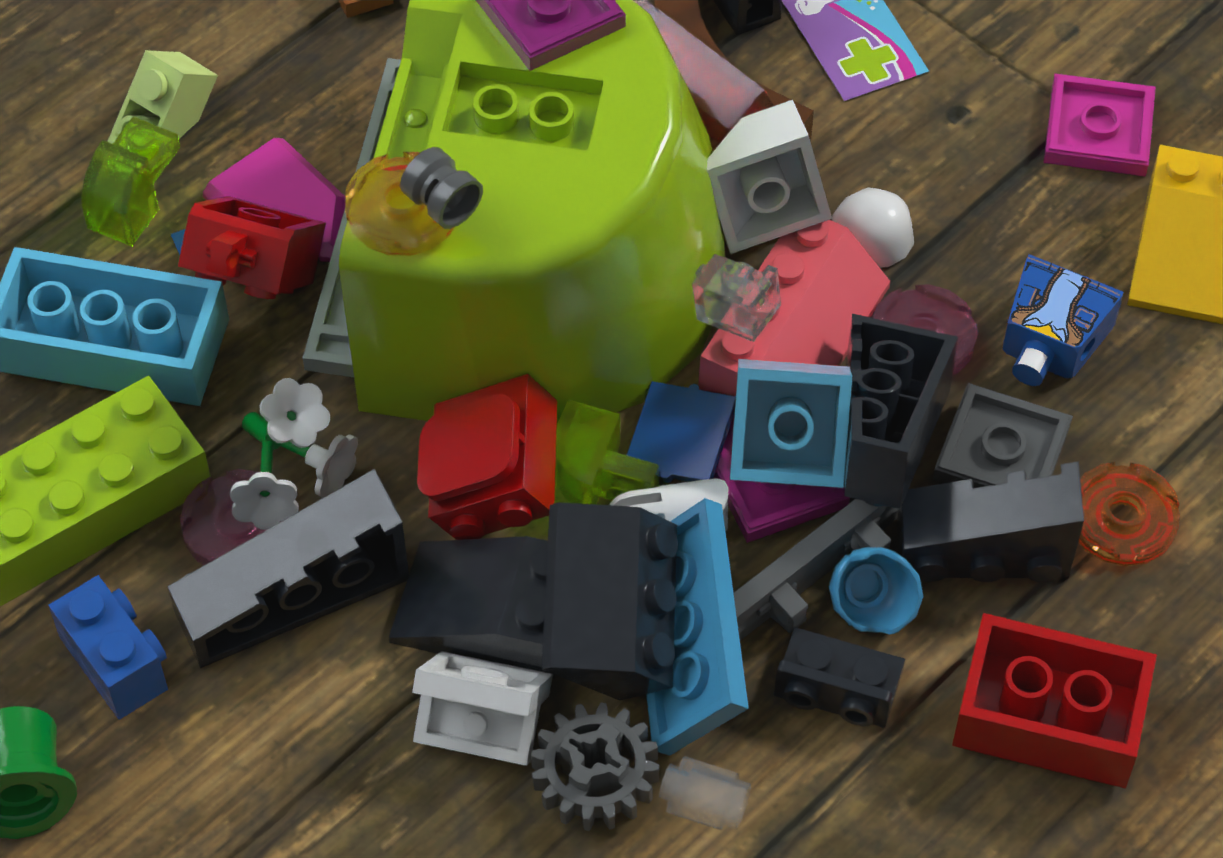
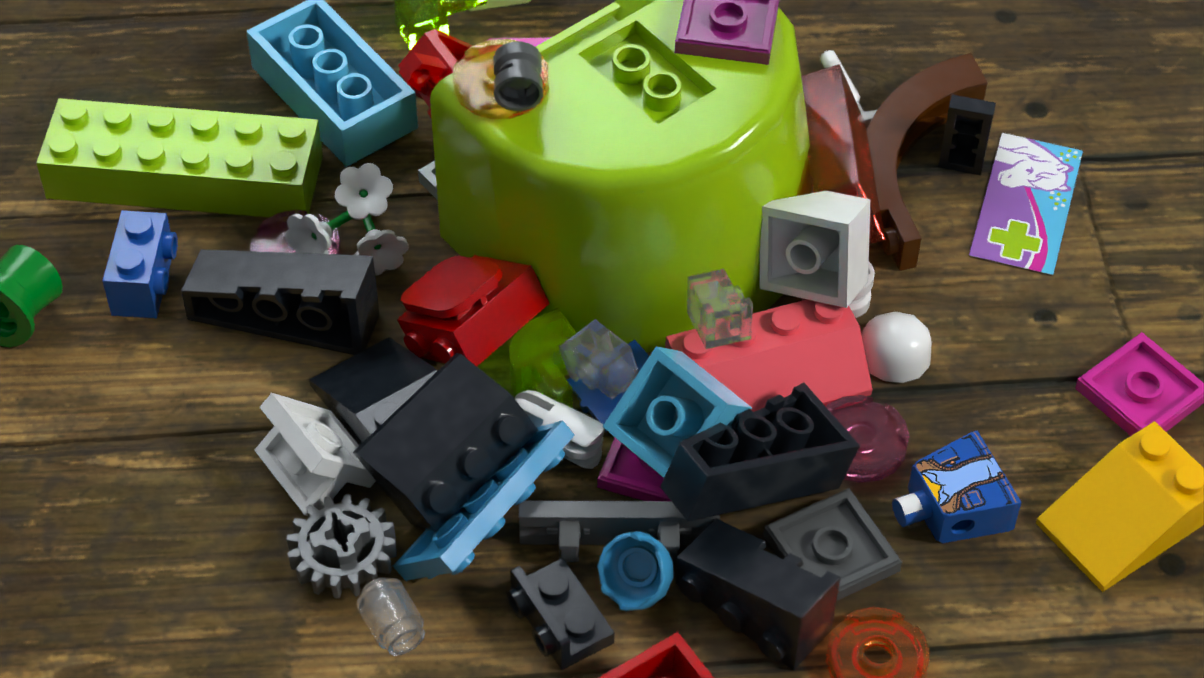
camera: 40 degrees right, 5 degrees down
none -> clear brick [559,319,639,400]

